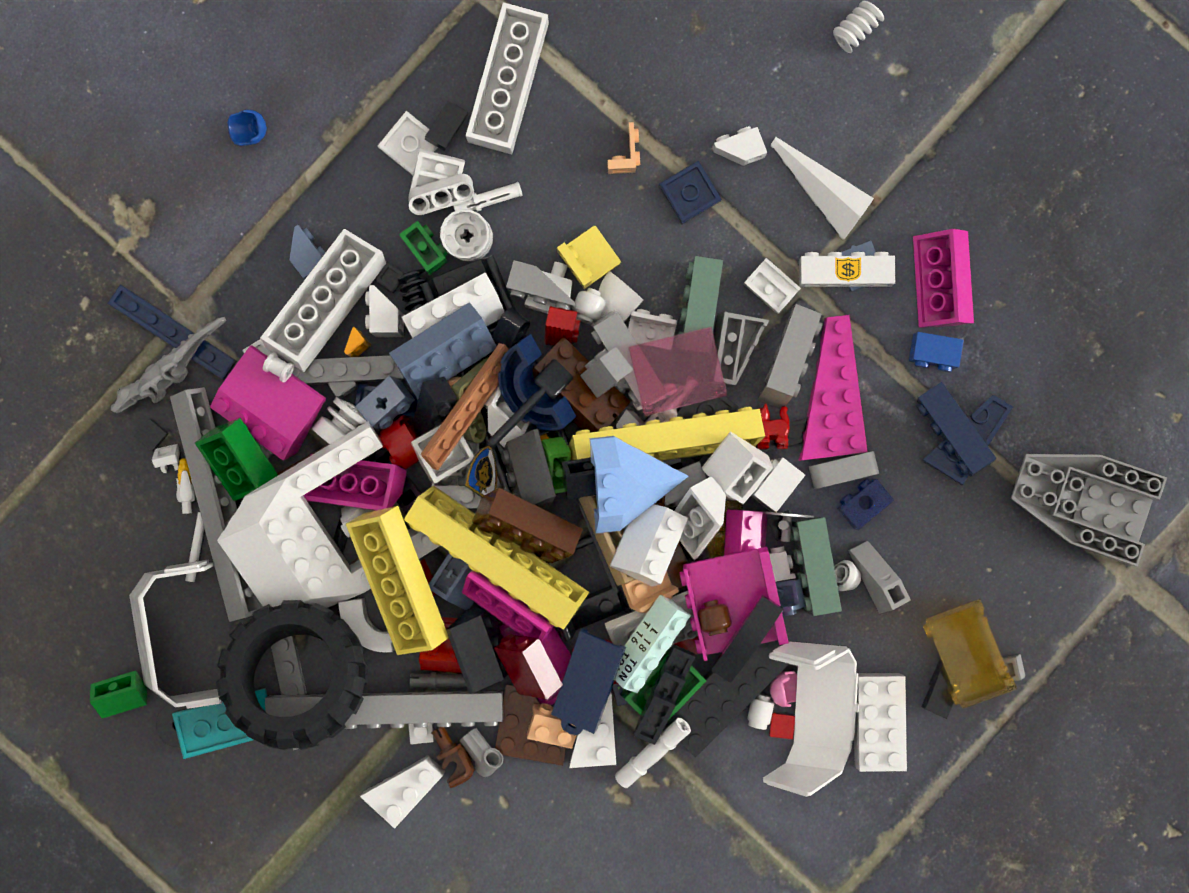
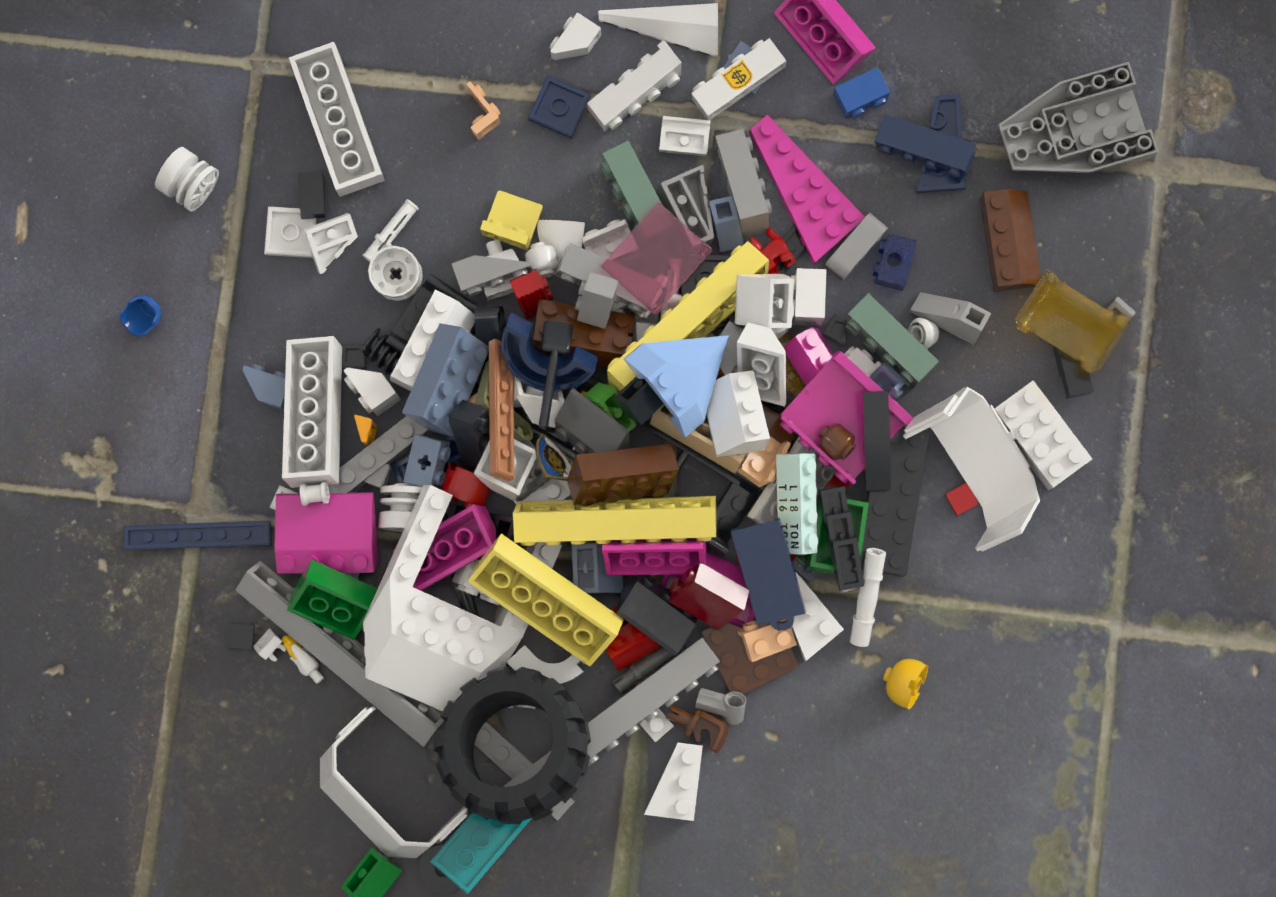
camera: 30 degrees left, 5 degrees down
light grey animal [111,317,226,413] -> none
white bar [185,512,205,582] -> none
green brick [399,221,448,275] -> none
white beam [408,174,474,215] -> none
white brick [747,694,774,730] -> none
light grey shield [765,511,814,542] -> none
bright pink hair [770,671,797,707] -> none
none -> white wheel [155,147,219,212]
none -> white wedge [587,40,682,131]
none -> sand blue slope [708,196,743,253]
none -> yellow cylinder [883,659,928,709]
none -> reddish brown slope [980,189,1042,292]

